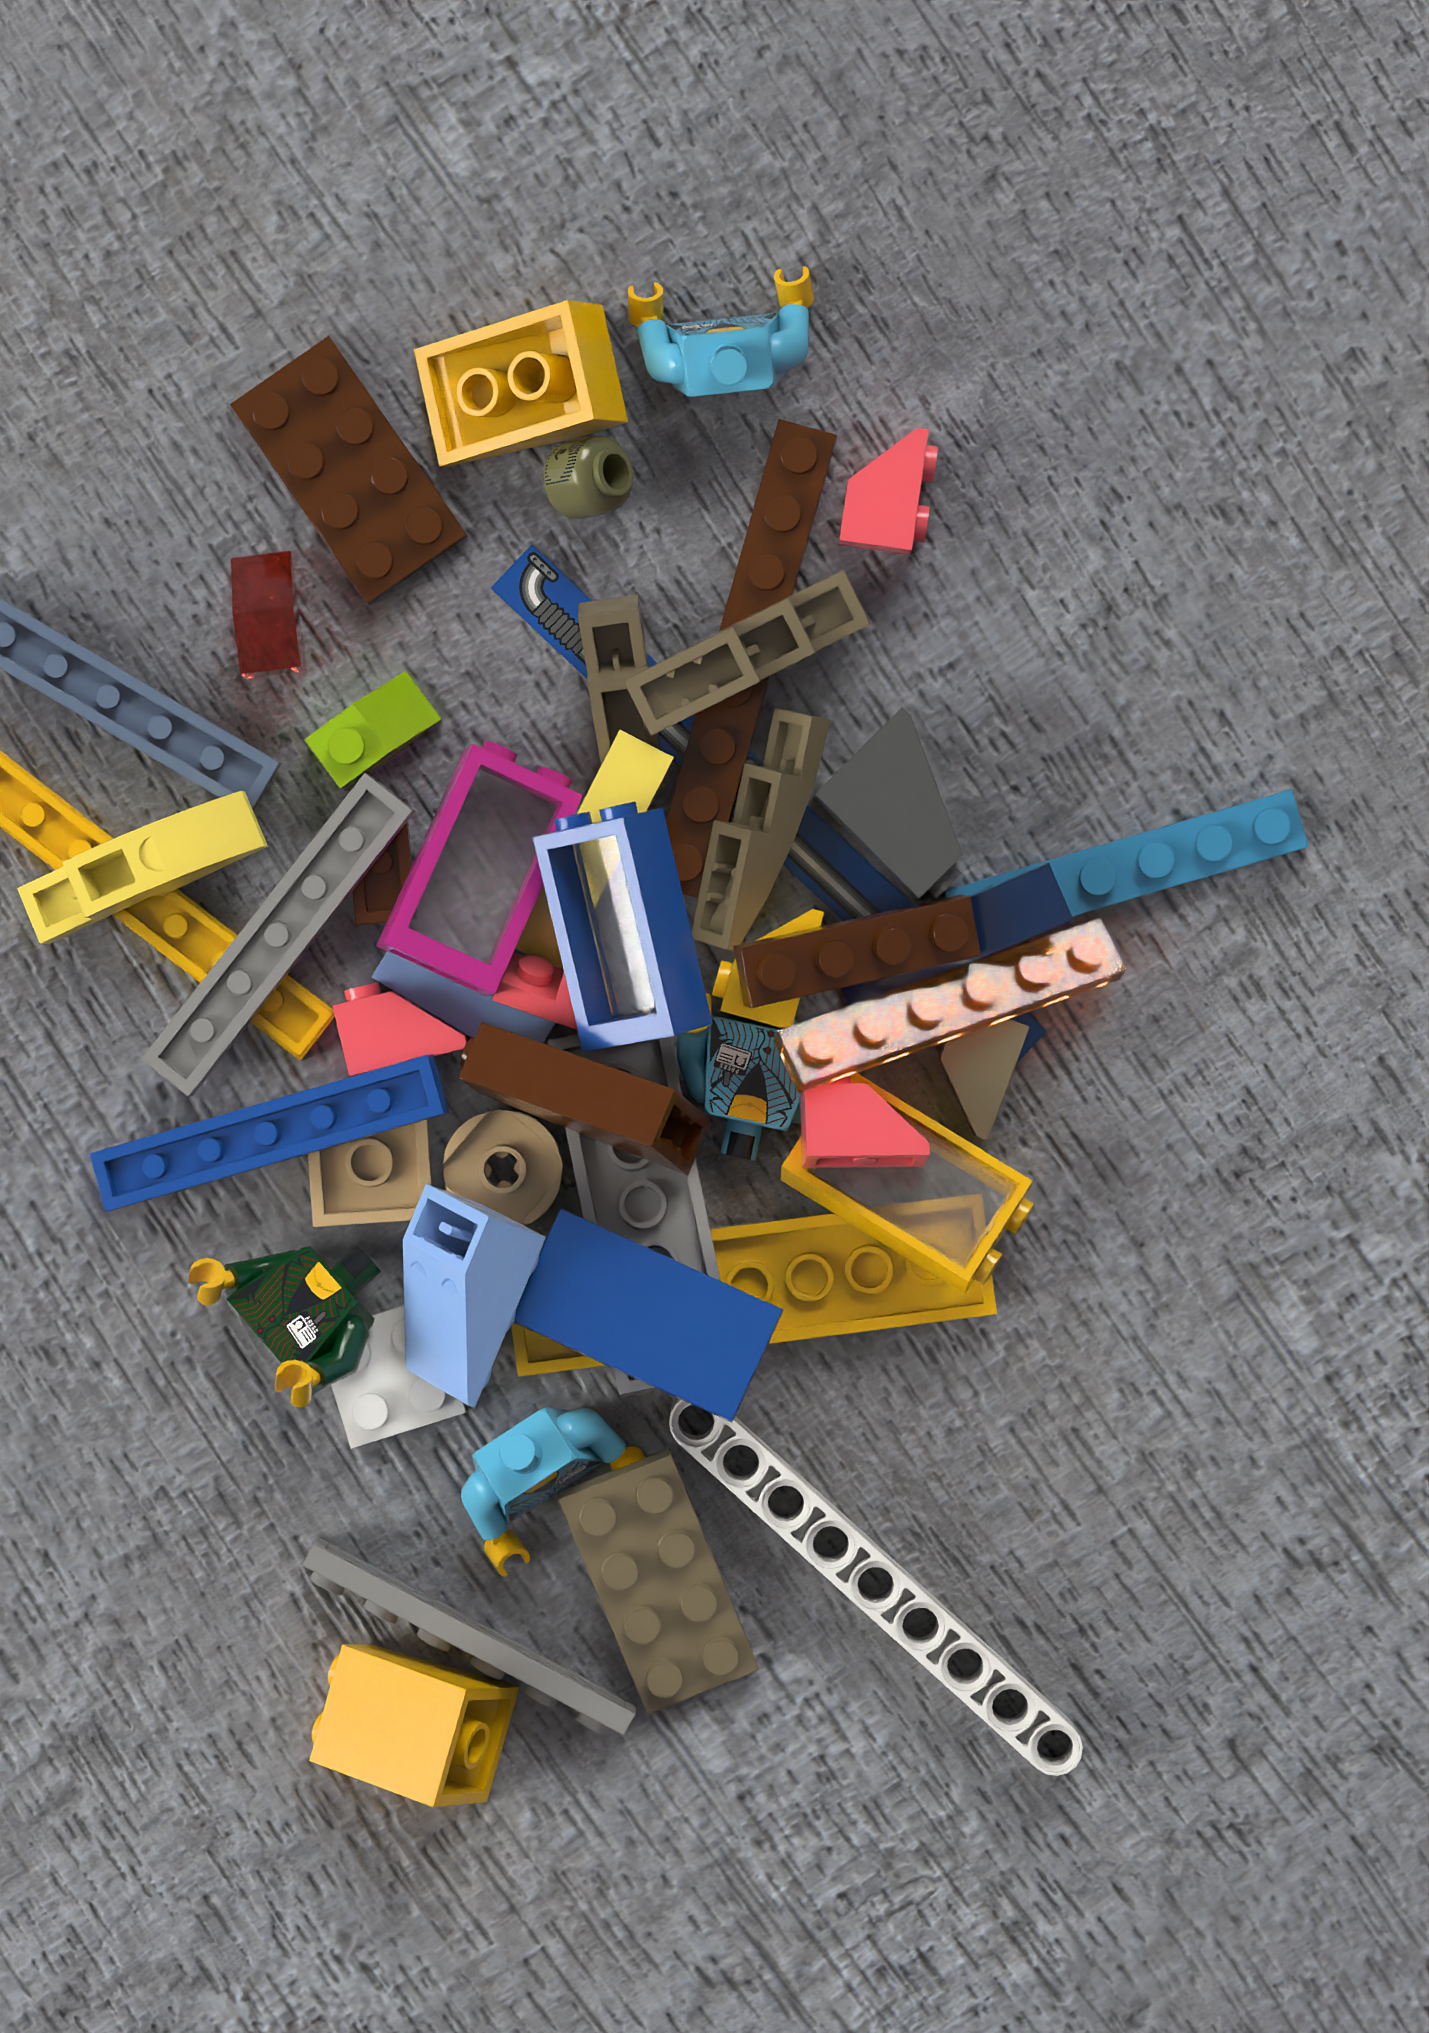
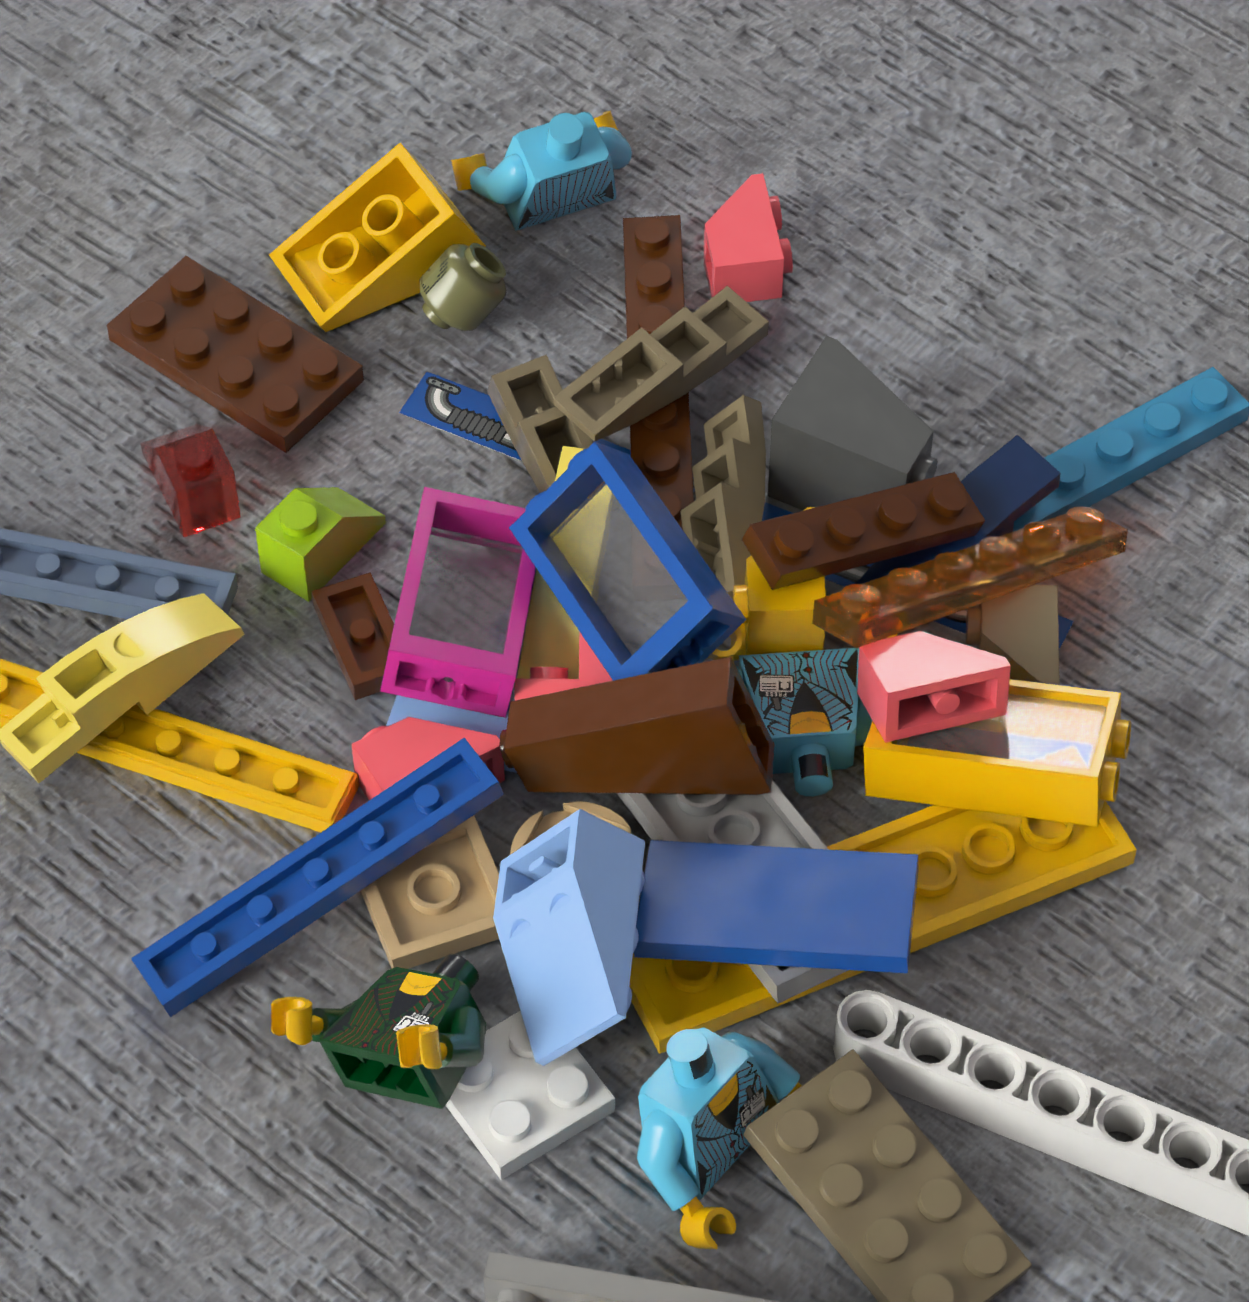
camera: 15 degrees left, 35 degrees down
light grey plate [141,773,415,1097] -> none

